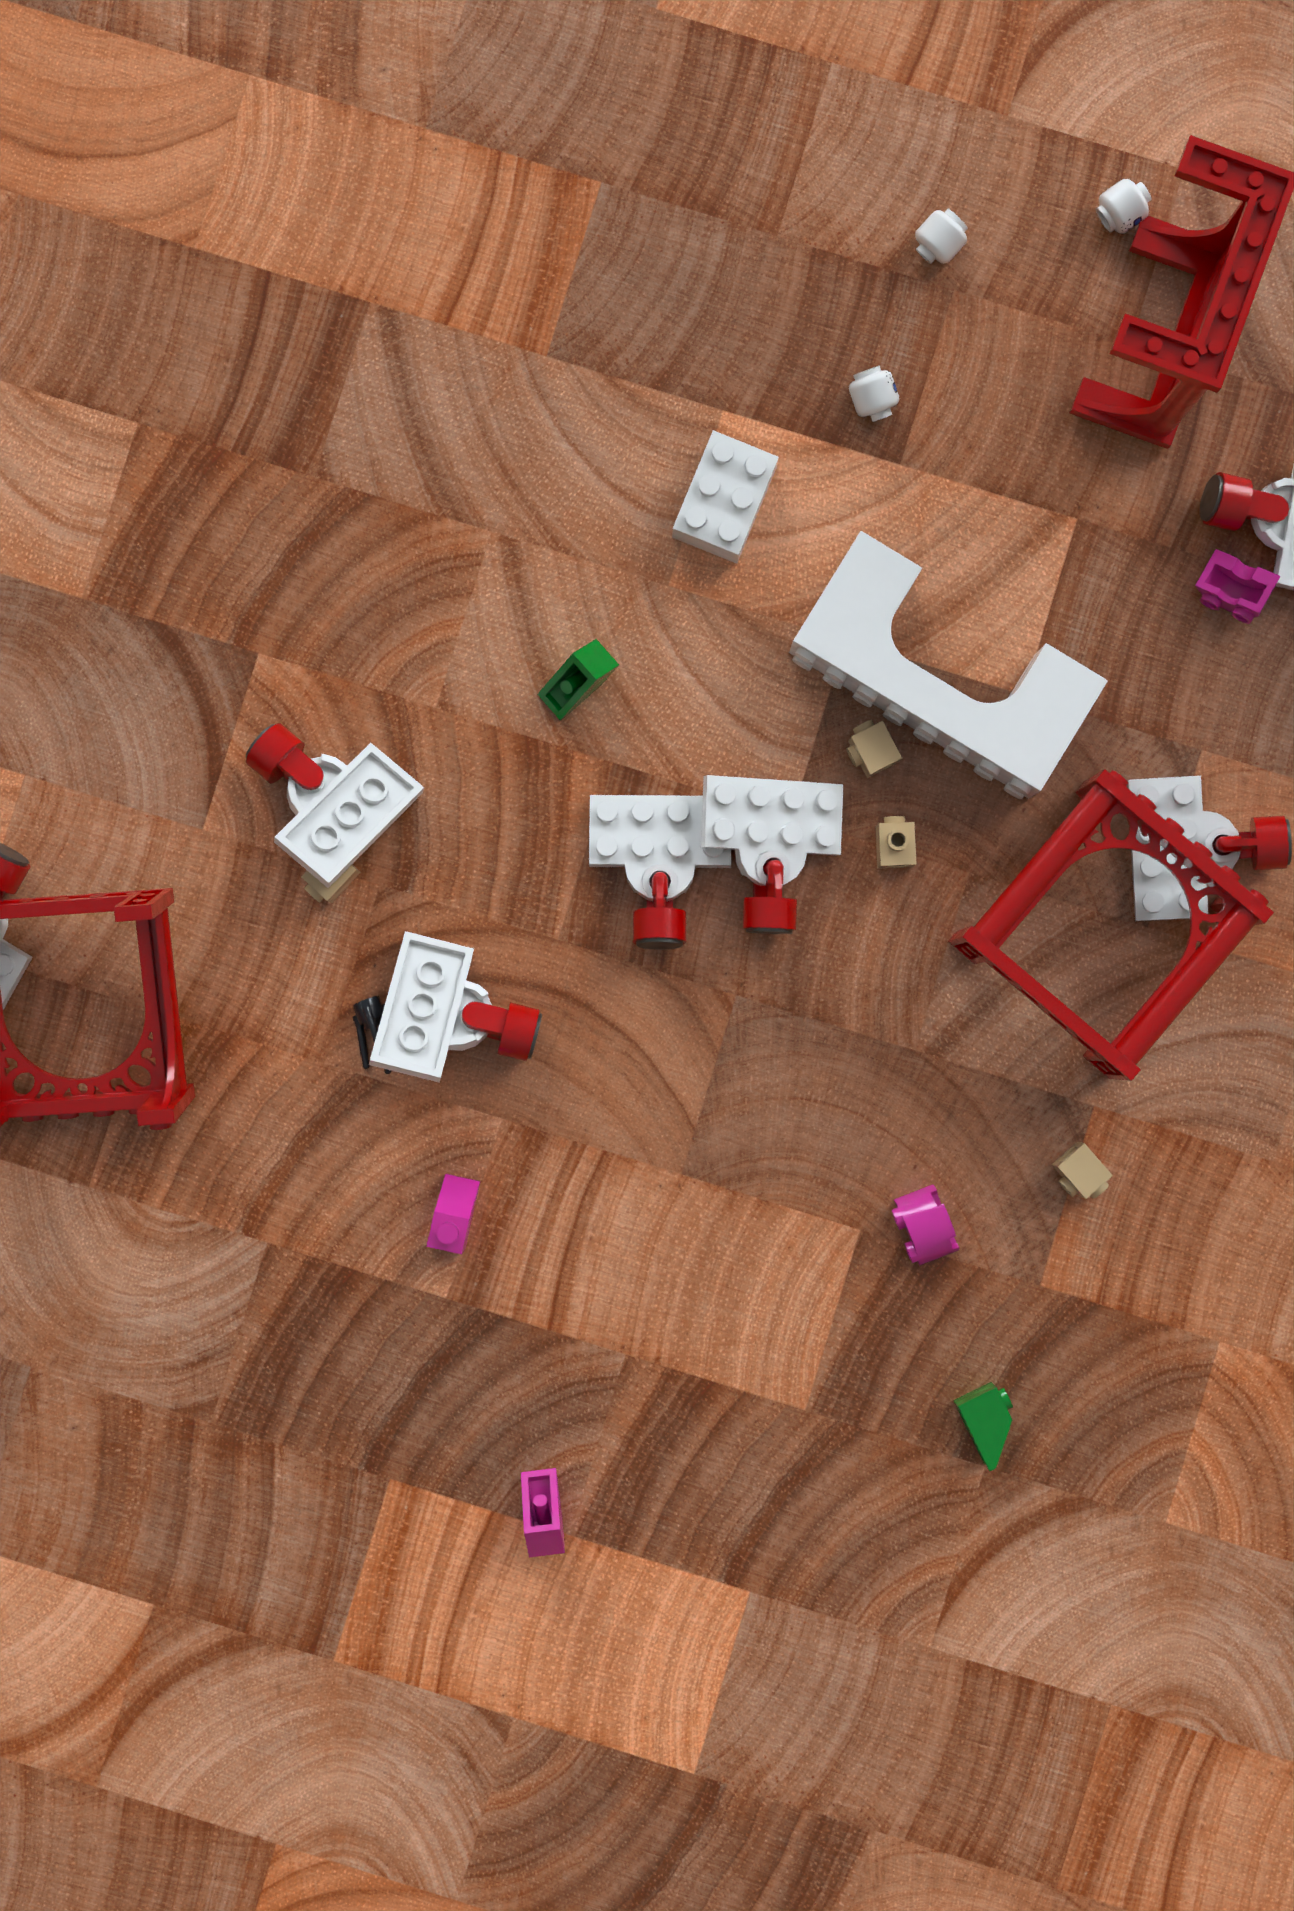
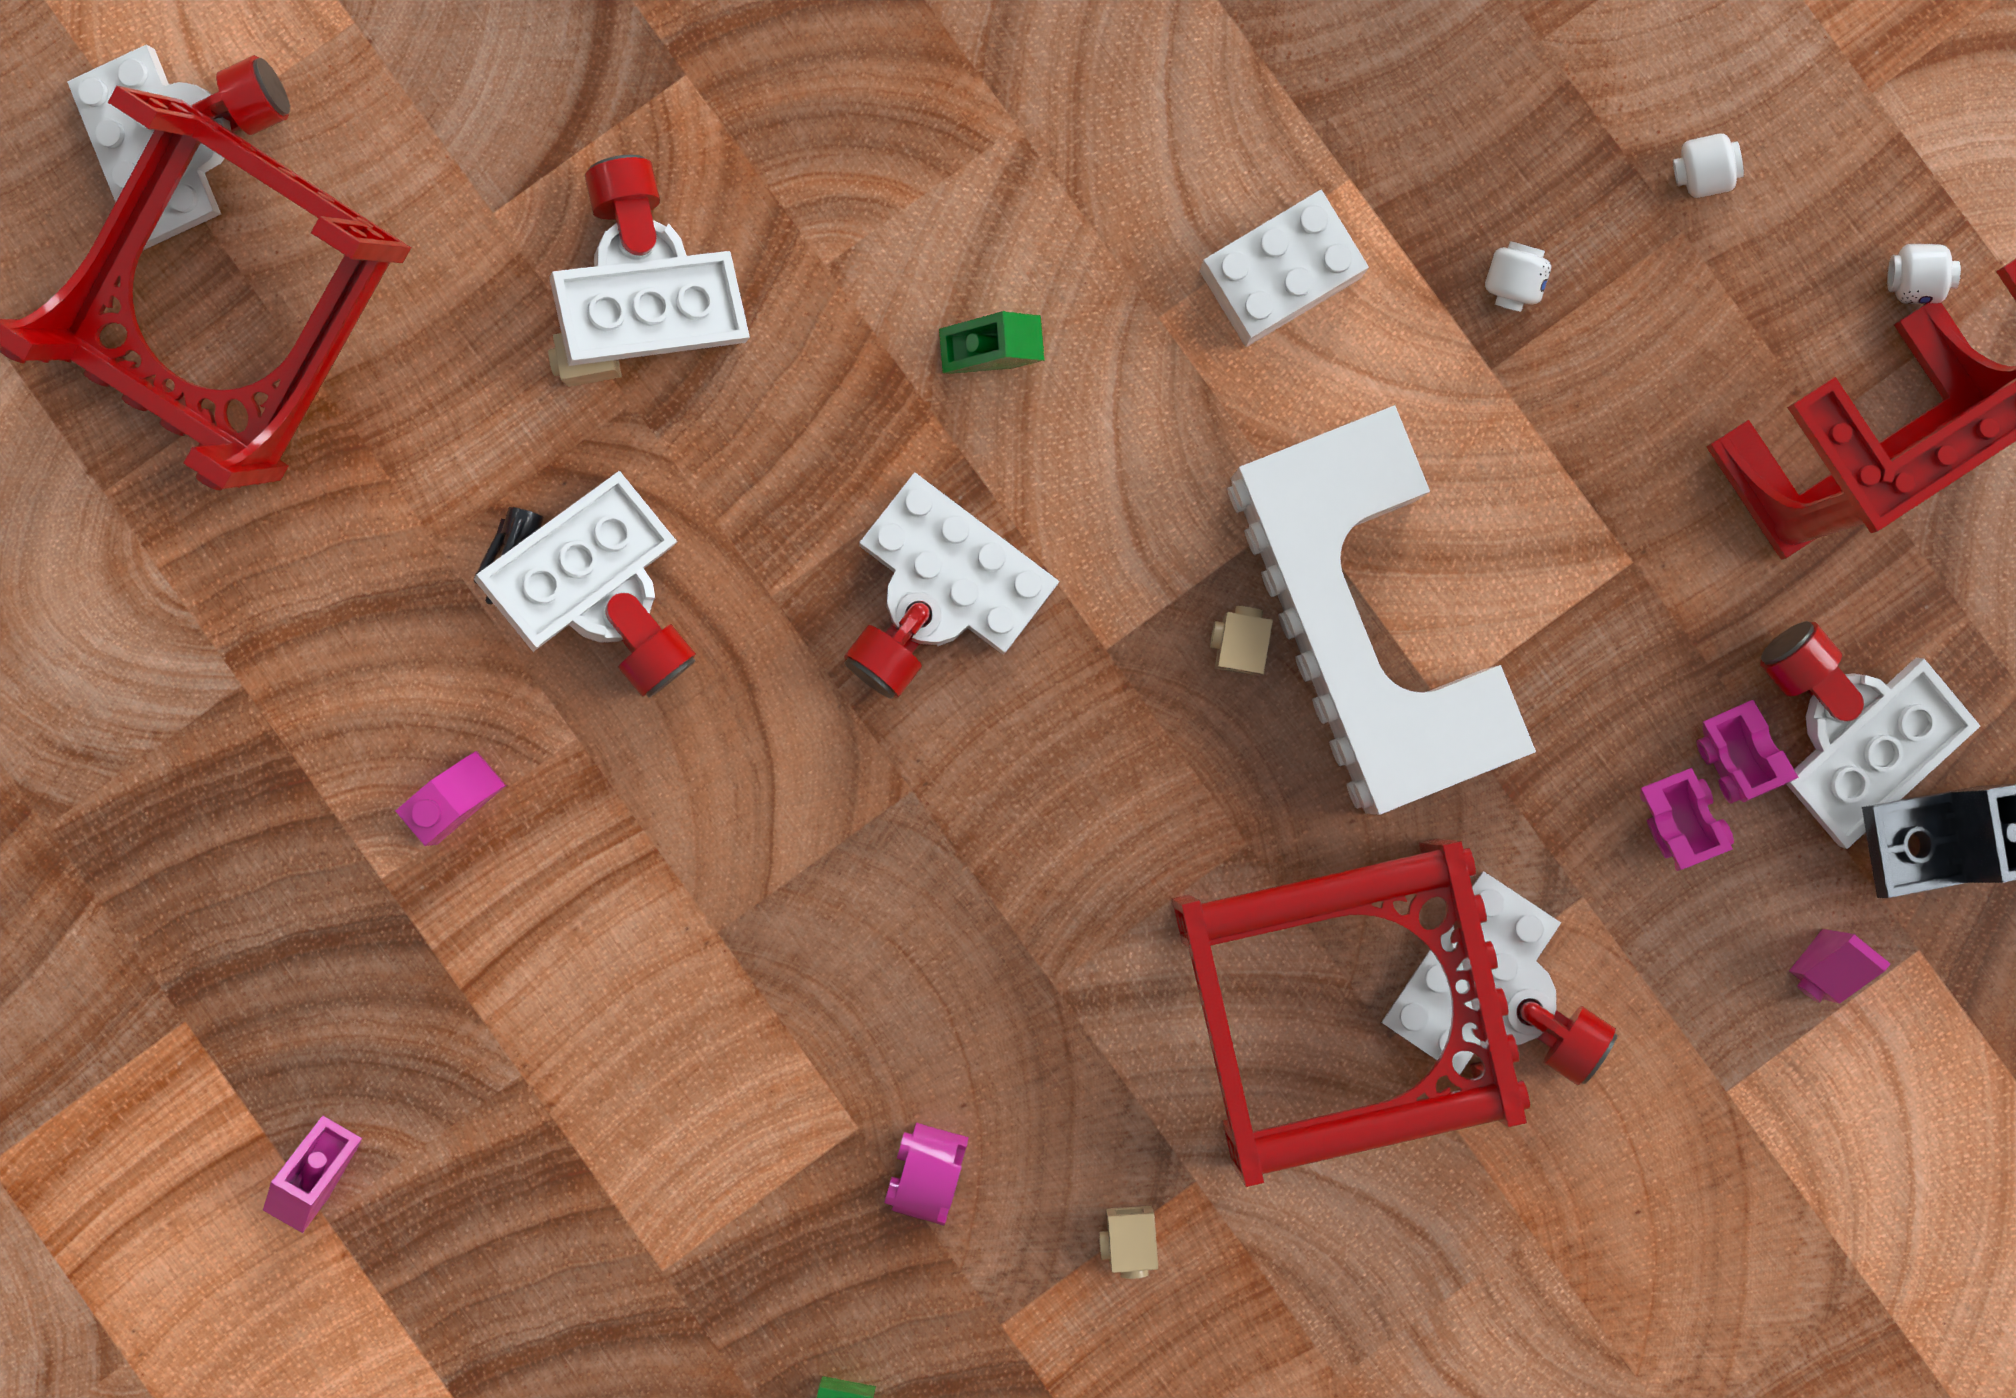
camera: 30 degrees right, 0 degrees up
white plate [701,775,843,934] -> none
tan brick [875,816,916,869] -> none
none -> dark pink cylinder [1640,768,1734,871]

